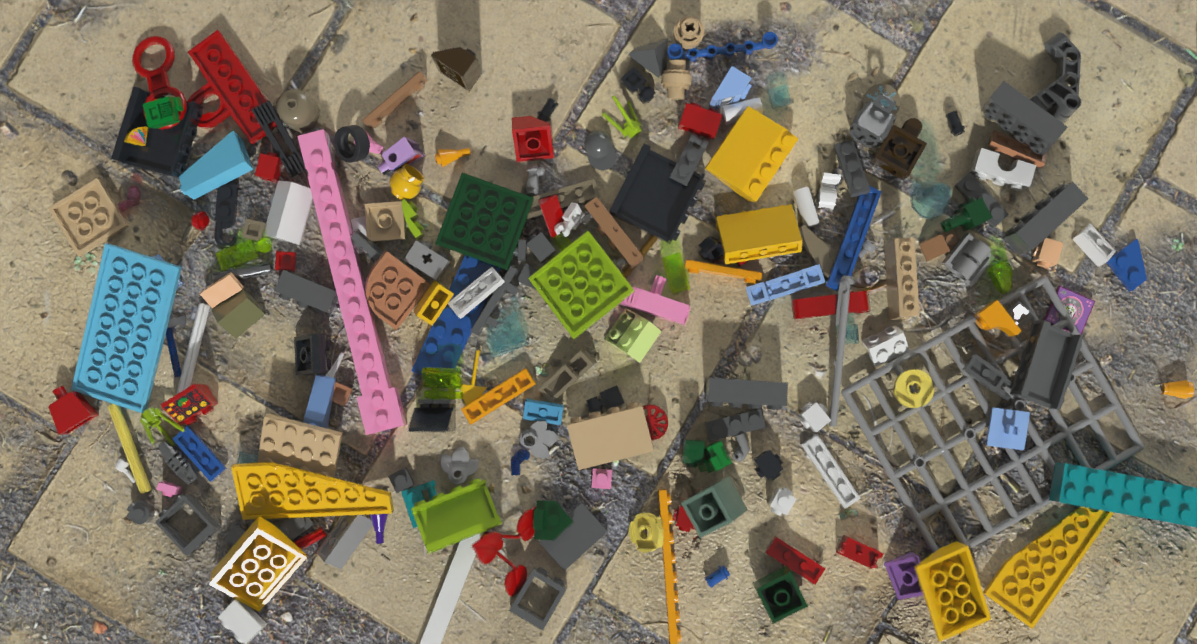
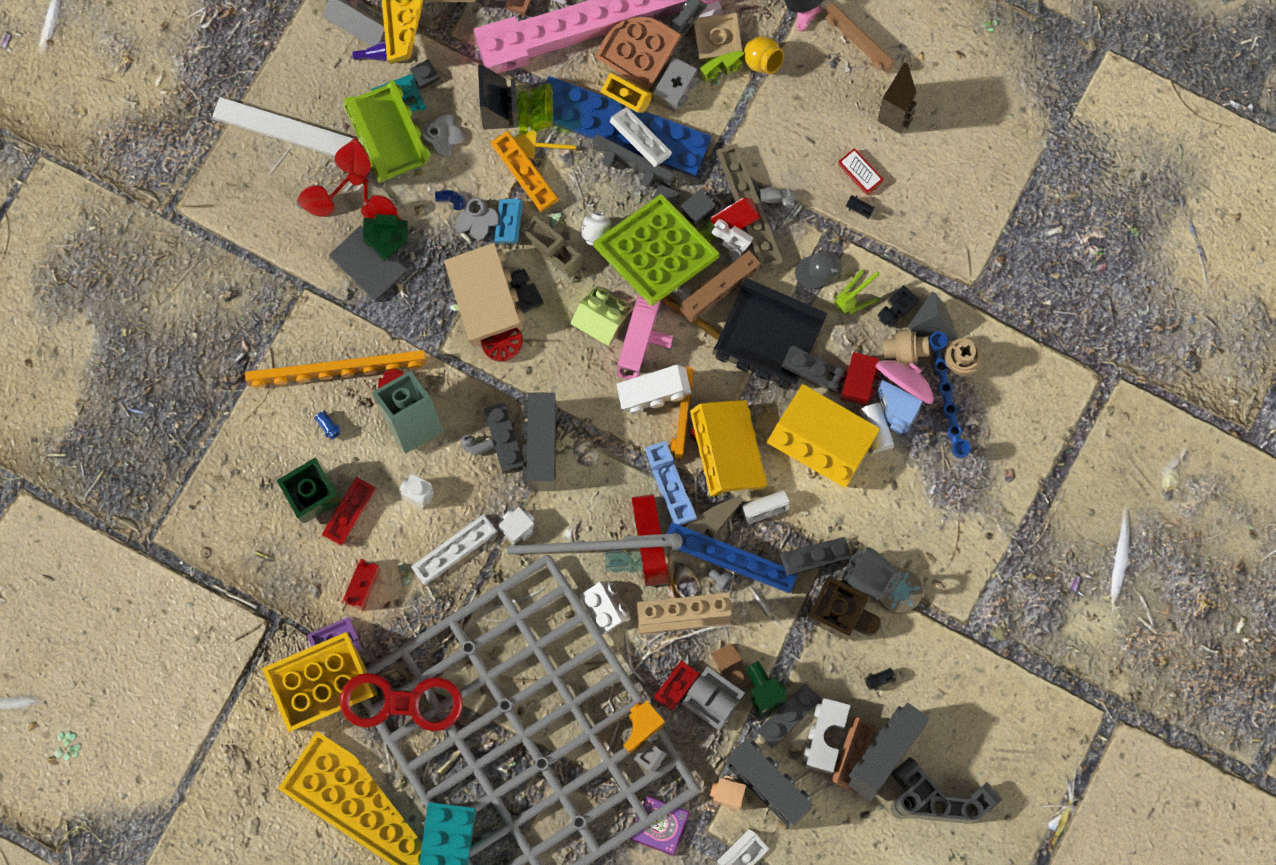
camera: 85 degrees right, 10 degrees down
lavender torso [378,136,425,175] -> none
light orange cone [434,148,471,167] -> none
dark green plate [435,172,534,271] -> none
clear light blue wing [486,310,529,359] -> none
dark grey window [509,567,567,631] -> none
red slope [512,116,554,162] -> none
dark grey plate [514,240,527,261] -> none
bright pink plate [591,468,612,489] -> none
light yellow plate [629,512,664,553] -> none
clear neon green plate [661,252,690,295] -> none
dark green slope [681,439,705,468] -> none
green piece [697,441,732,473] -> none
black plate [698,236,724,264] -> none
black brick [752,449,783,481] -> none
clear light blue plate [767,85,792,109] -> none
white leg [817,172,841,210] -> none
light yellow plate [893,369,934,408] -> none
clear light blue cone [910,181,952,219] -> none
dark grey hinge [962,354,1013,400] -> none
light blue piece [986,407,1030,450] -> none
clear neon green rock [987,259,1013,294] -> none
dark grey panel [1010,320,1083,410] -> none
none -> red bar [340,673,463,732]
none -> white head [581,212,612,245]
none -> white brick [616,365,691,414]
none -> red plate [654,660,700,711]
none -> tile [838,148,884,195]
none -> bright pink dish [876,360,934,404]

